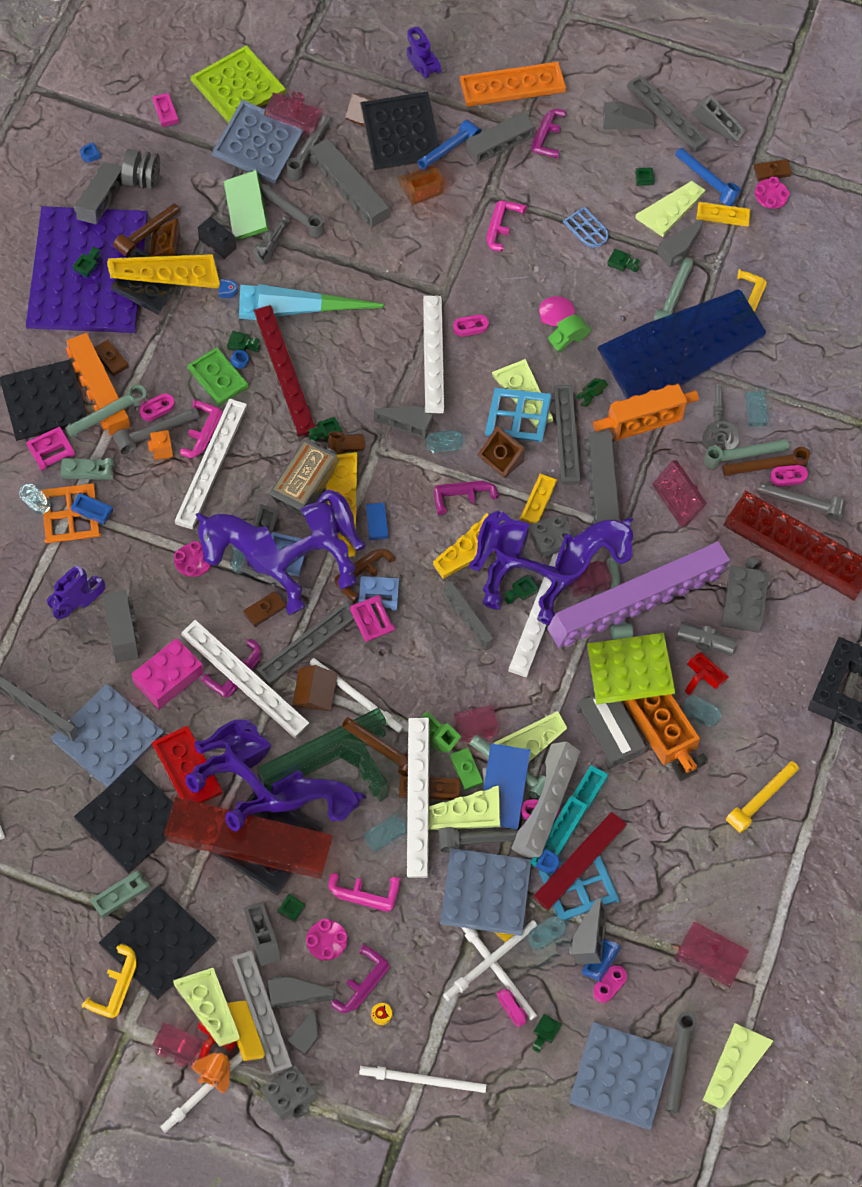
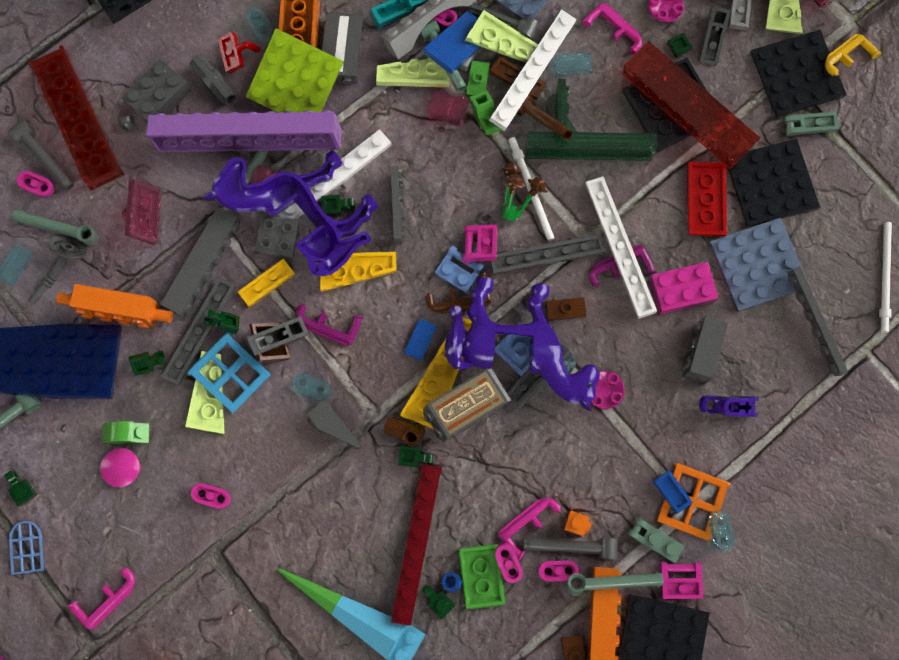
camera: 145 degrees left, 15 degrees up
white plate [175,399,247,530] -> none
dark purple animal [186,719,367,831] -> none
reddish brown slope [292,665,338,711] -> none
white plate [423,296,444,413] -> none
reddish brown piece [722,447,810,477] -> none
none -> dark green plate [204,310,240,335]
none -> dark grey slope [247,316,308,356]
none -> dark pink plate [495,543,523,583]
none -> reddish brown plant [500,163,548,221]

